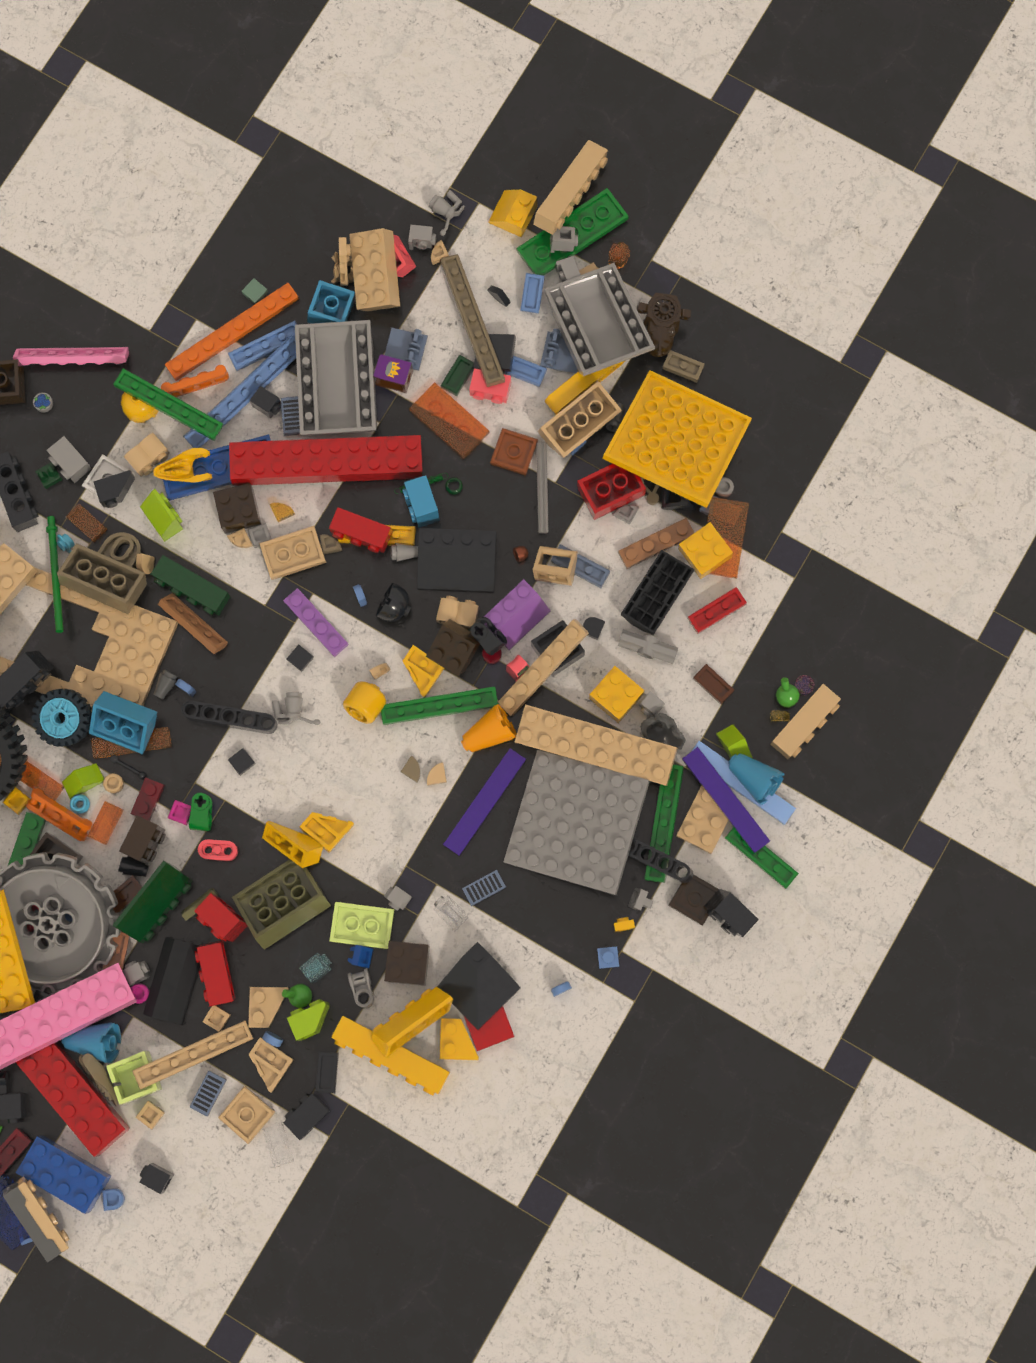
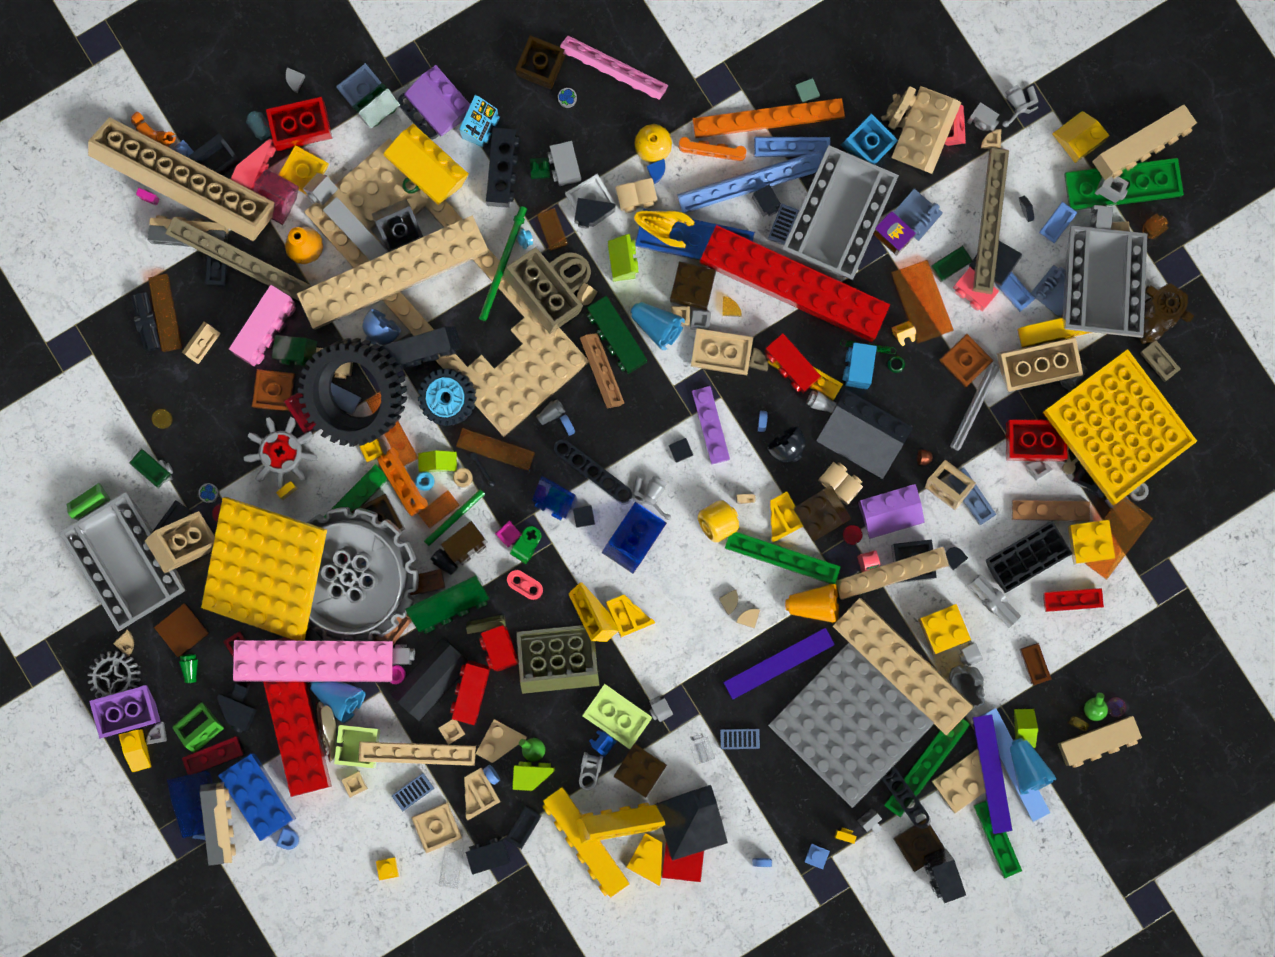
camera: 25 degrees right, 5 degrees up
dark azure slope [89,691,157,754] -> none
green tile [113,368,224,441] -> none
dark red plate [130,778,165,821] -> none
black brick [139,1163,174,1194] -> none
clear light blue brick [299,953,332,984] -> none
black piece [471,617,507,655] -> none
none -> yellow plate [376,857,399,881]
none -> green bar [424,489,485,546]
none -> clear blue slope [532,476,578,521]
none -> clear blue slope [601,502,667,574]
none -> dark azure cone [631,302,685,350]
none -> blue tile [647,159,665,184]
none -> yellow tile [892,321,916,346]

